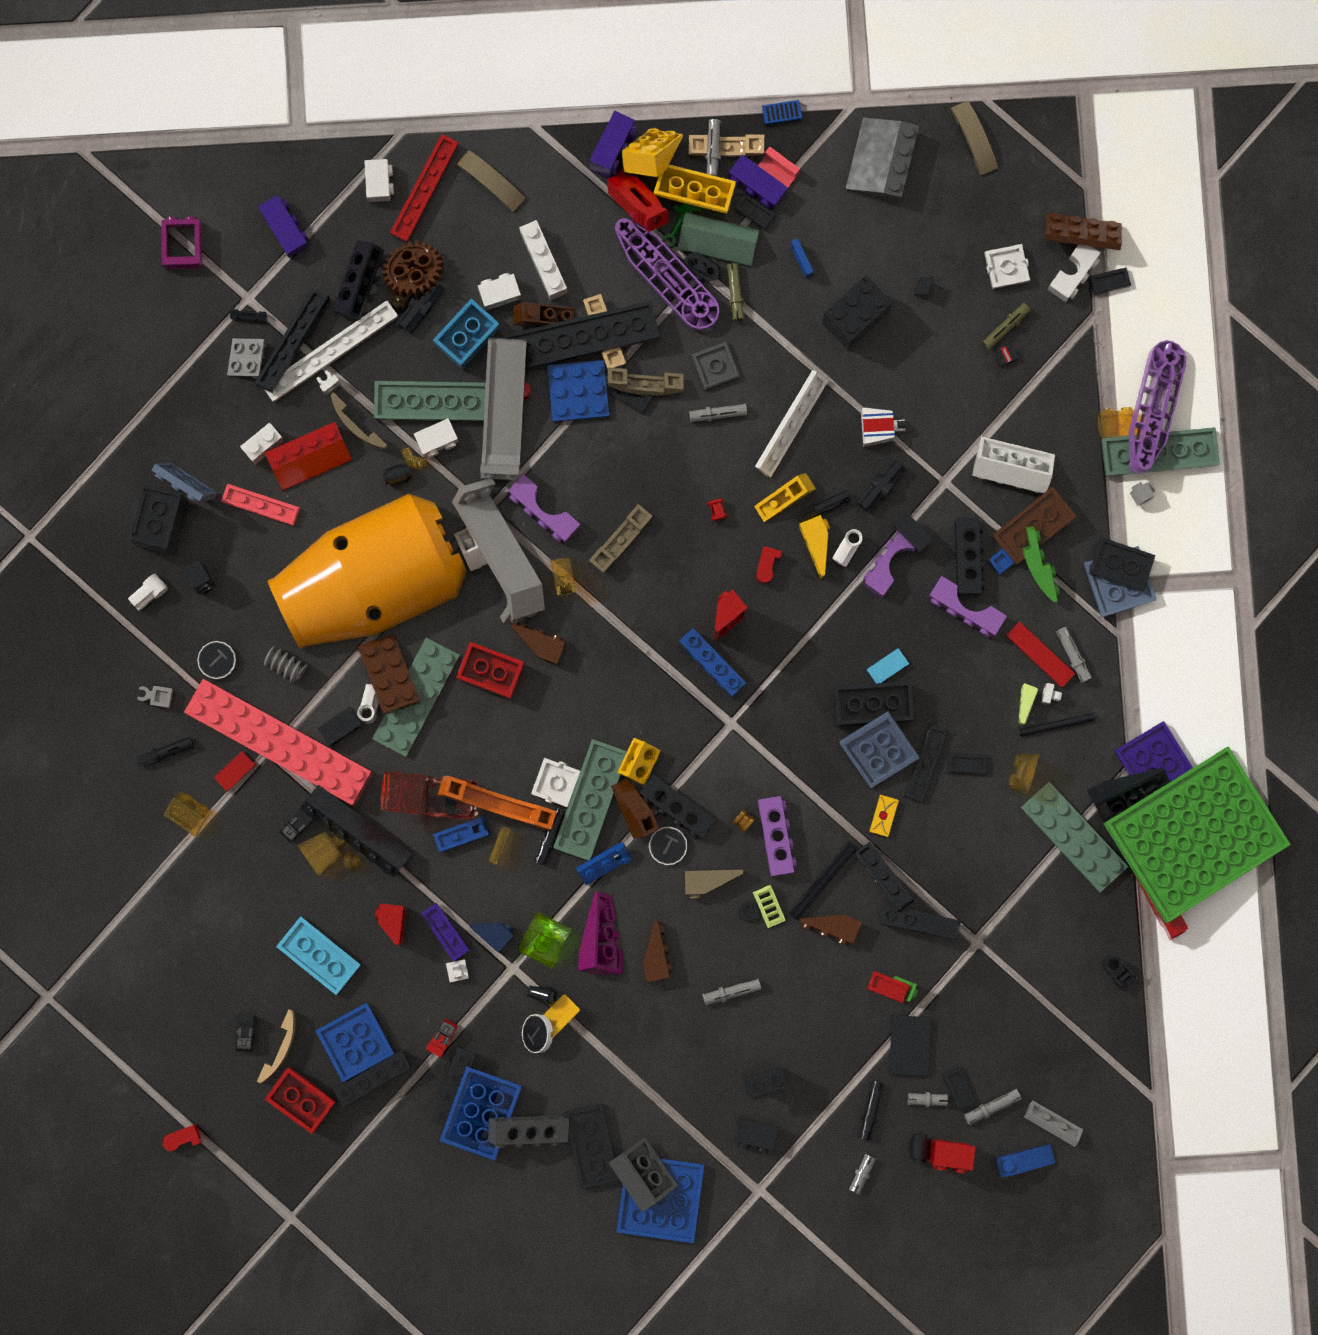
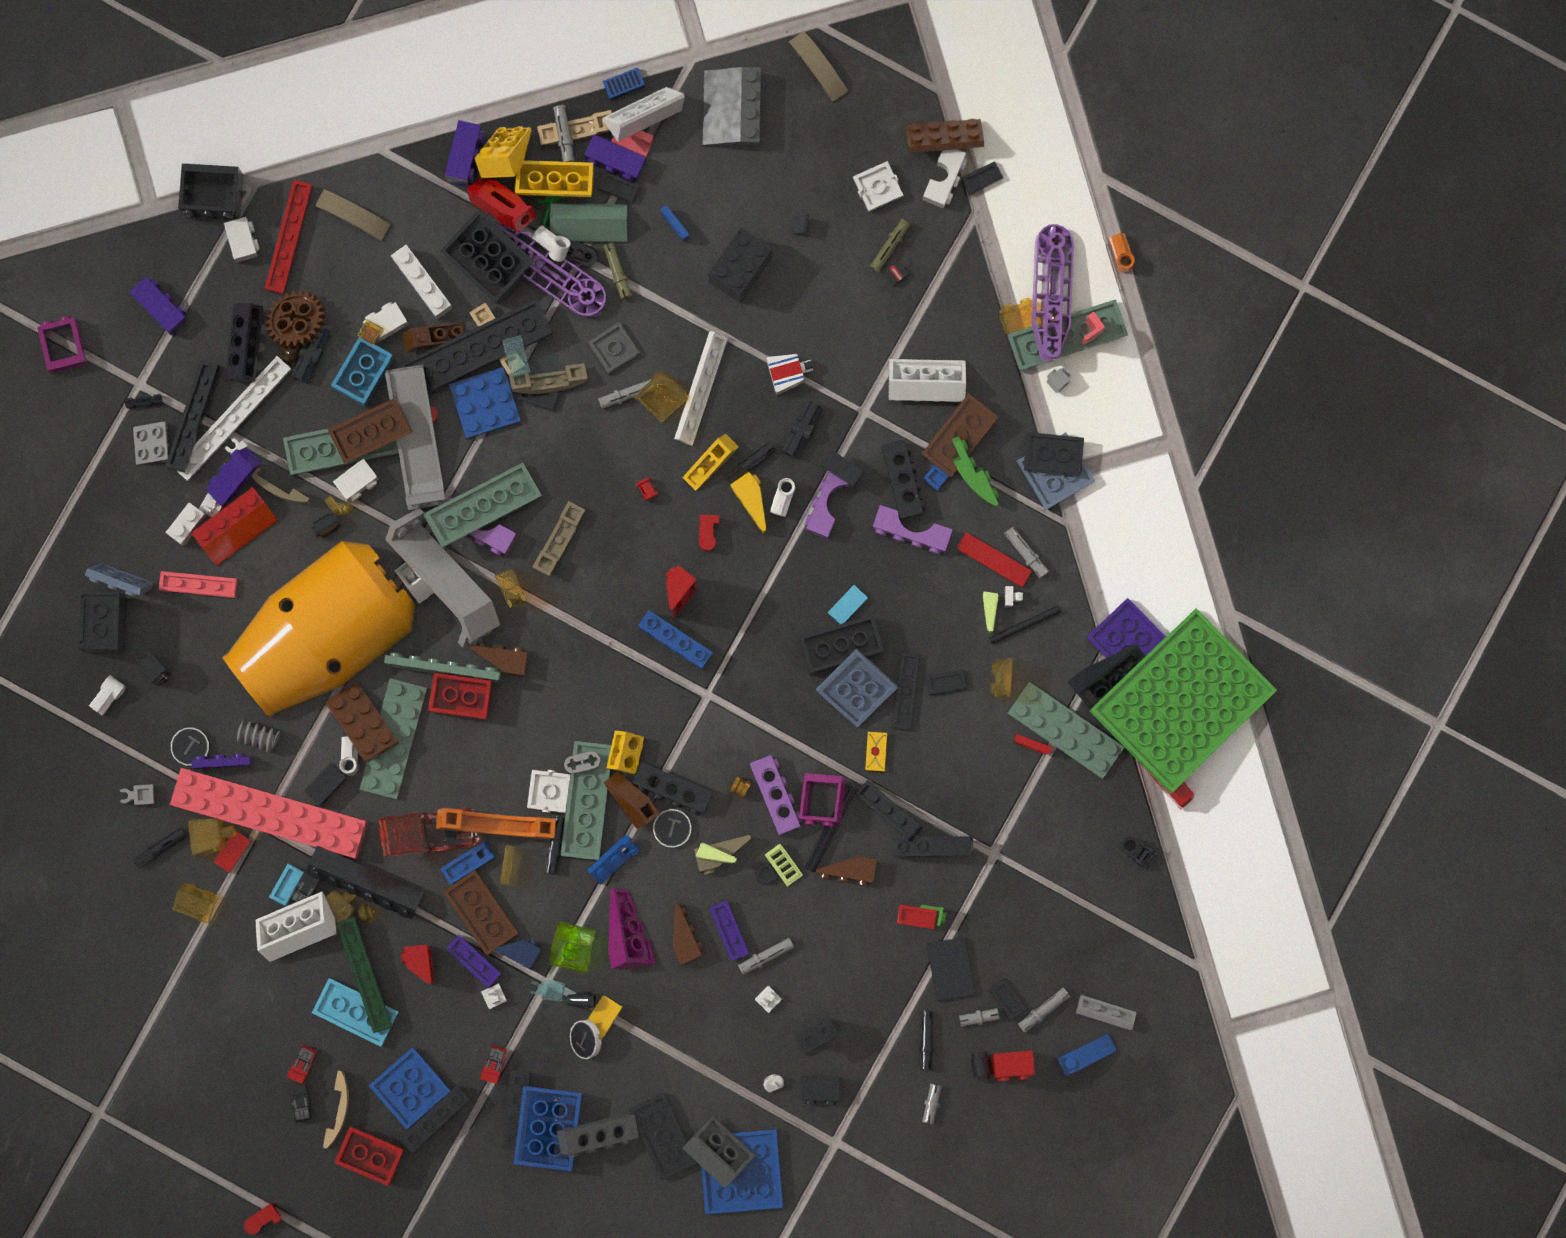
camera: 10 degrees left, 0 degrees up
none -> black container [178,163,244,221]
none -> clear yellow torso [188,819,235,858]
none -> dark purple plate [191,754,250,770]
none -> white tile [199,493,224,517]
none -> dark purple brick [206,447,262,506]
none -> white slope [256,892,336,962]
none -> medium azure tile [269,864,304,907]
none -> leg [286,1045,317,1084]
none -> reddish brown plate [327,397,413,464]
none -> dark green tile [336,917,392,1033]
none -> clear yellow tile [357,319,384,345]
none -> sand green plate [384,653,502,684]
none -> sand green plate [424,463,542,548]
none -> black slope [440,209,534,305]
none -> reddish brown plate [443,870,519,956]
none -> clear light blue tile [502,335,531,378]
none -> clear light blue plate [529,980,565,1002]
none -> white piece [532,226,571,262]
none -> light grey beam [564,752,601,774]
none -> white slope [603,87,685,142]
none -> clear yellow slope [634,371,688,423]
none -> yellowish green slope [695,843,737,864]
none -> dark purple plate [709,900,749,961]
none -> white tile [755,986,782,1013]
none -> white piece [764,1074,784,1092]
none -> magenta window [799,773,846,828]
none -> red tile [1013,734,1053,756]
none -> coral panel [1082,312,1105,346]
none -> orange piece [1109,233,1135,273]

